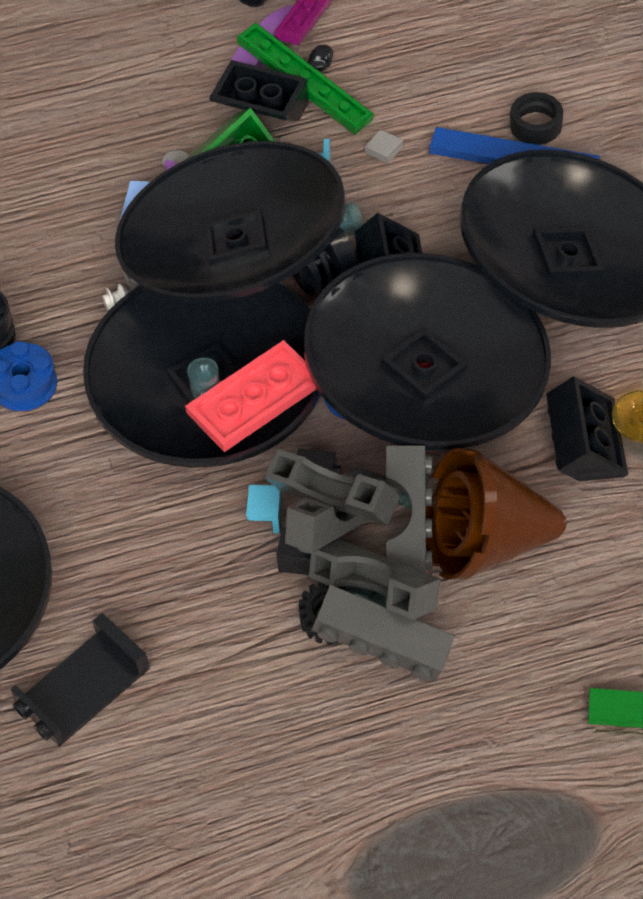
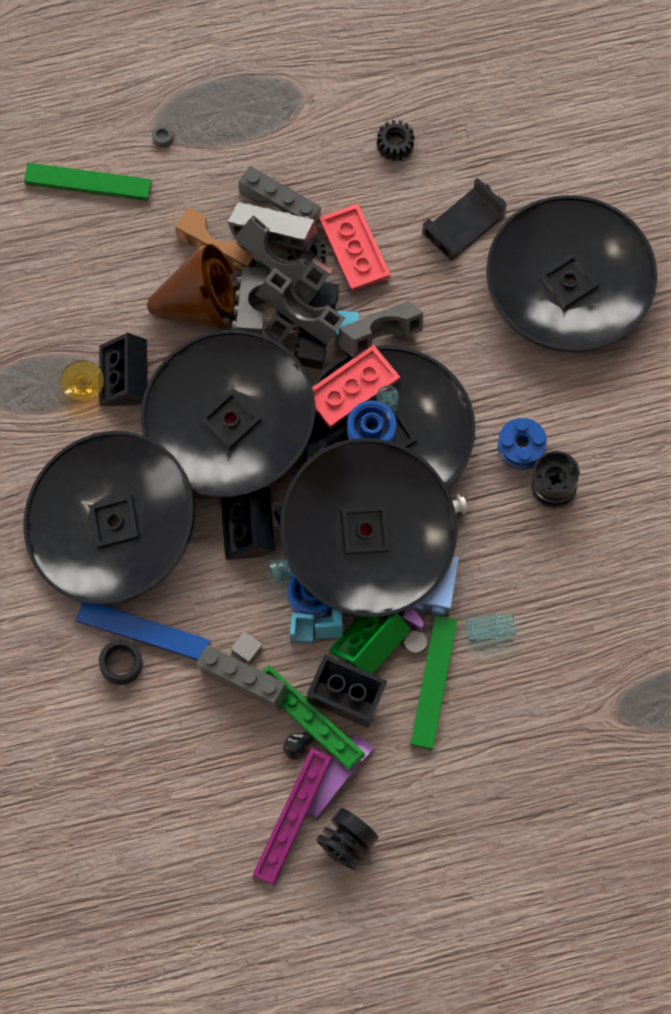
camera: 175 degrees right, 15 degrees up
none -> dark grey tile [152,126,173,148]
none -> medium nougat arch [175,207,257,273]
none -> dark grey brick [196,645,290,711]
none -> dark grey arch [238,166,321,224]
none -> coral plate [319,204,390,292]
none -> dark grey arch [338,301,423,358]
none -> blue wheel [347,401,396,442]
none -> black tyre [377,120,415,161]
none -> green tile [410,615,457,750]
none -> clear light blue slope [466,613,516,642]

